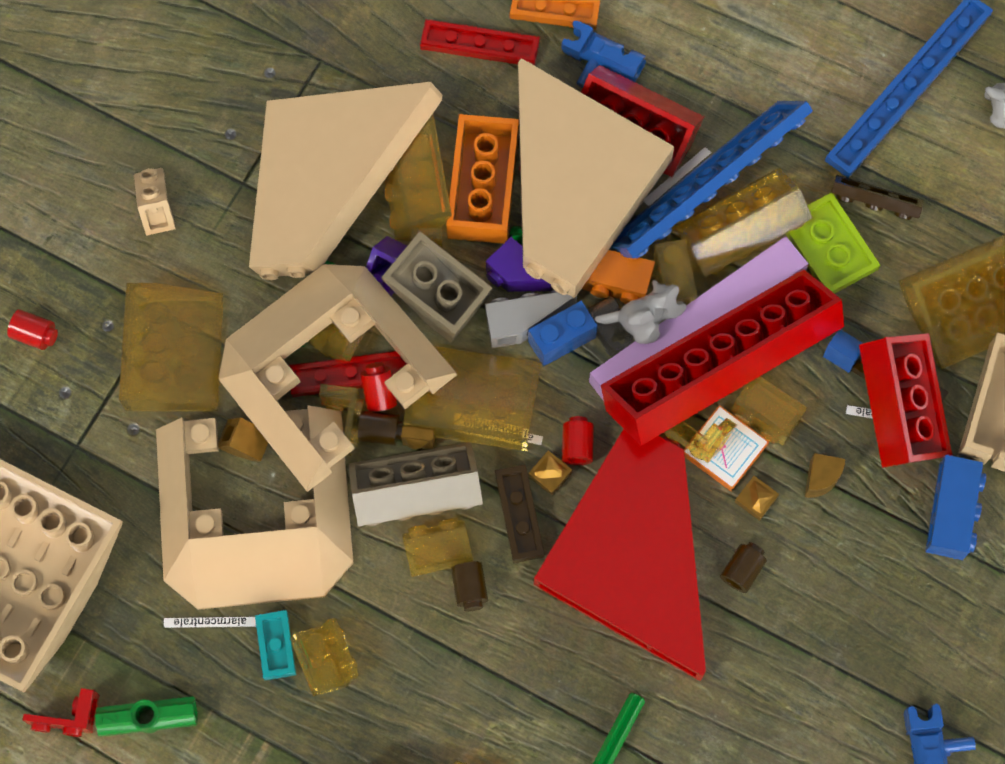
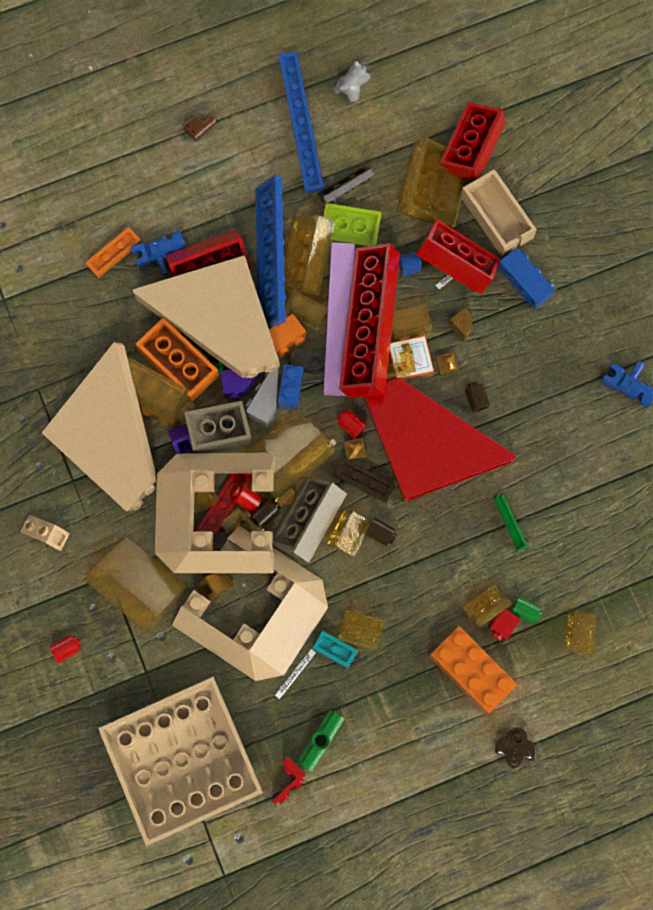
camera: 55 degrees left, 5 degrees up
red tile [420,19,540,66] -> none
light grey animal [595,280,686,344] -> none
white sticker [644,147,711,206] -> none

